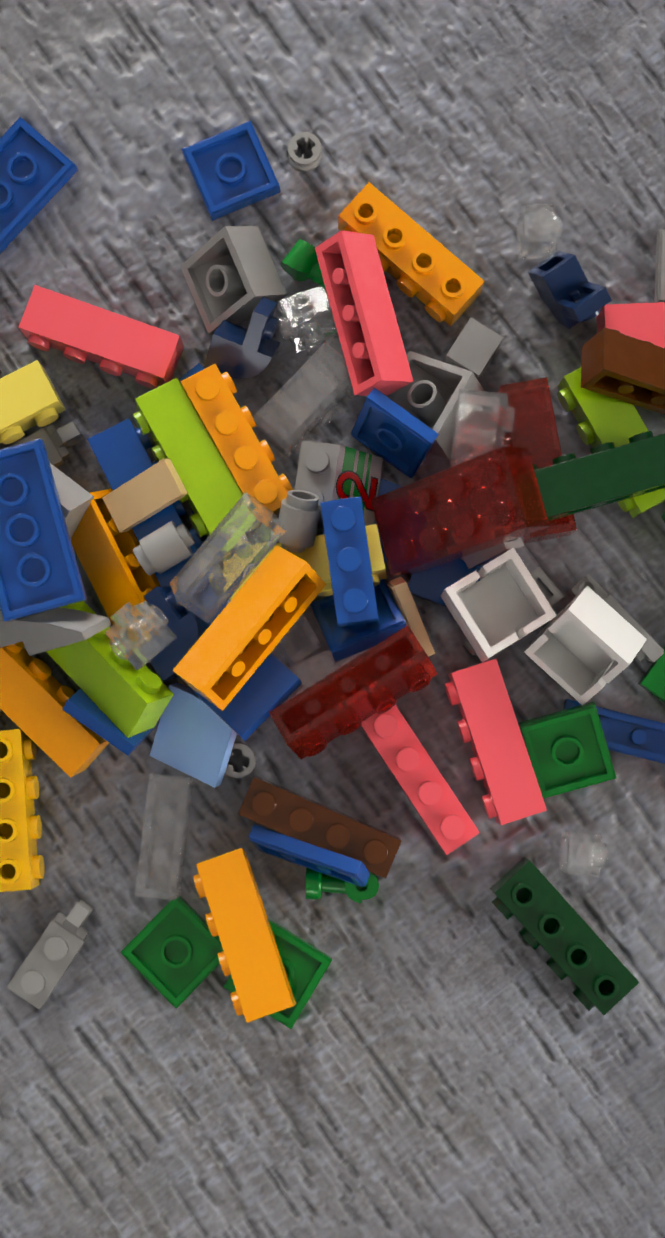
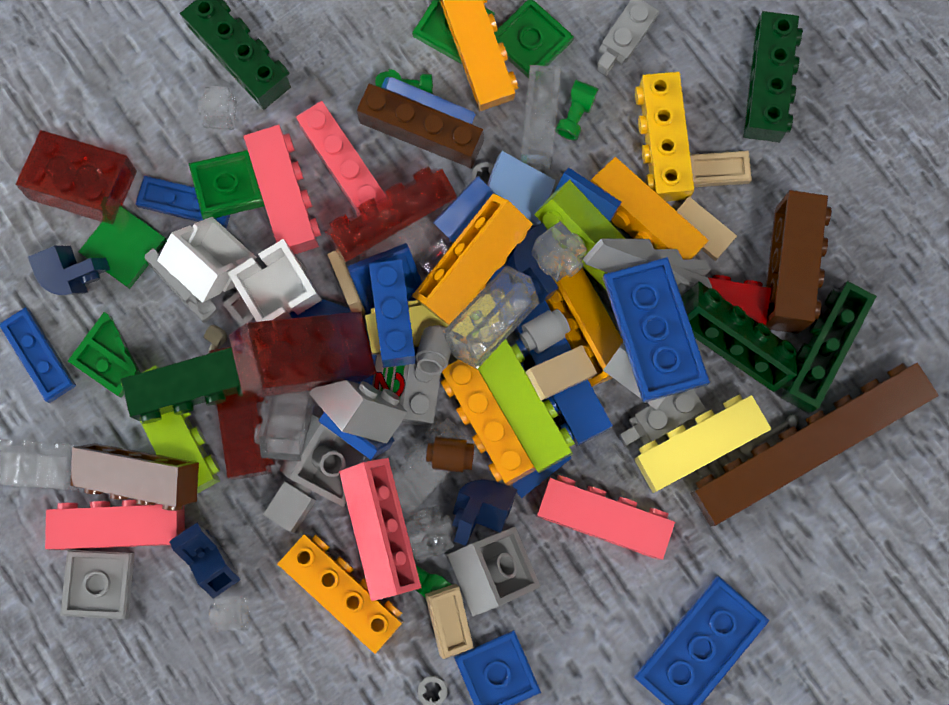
camera: 175 degrees left, 5 degrees down
none -> dark tan hand [204,325,227,354]
none -> light grey slope [309,380,408,444]
none -> tan tile [425,584,474,659]
none -> reddish brown brick [426,436,475,473]
none -> green leg [555,79,599,141]

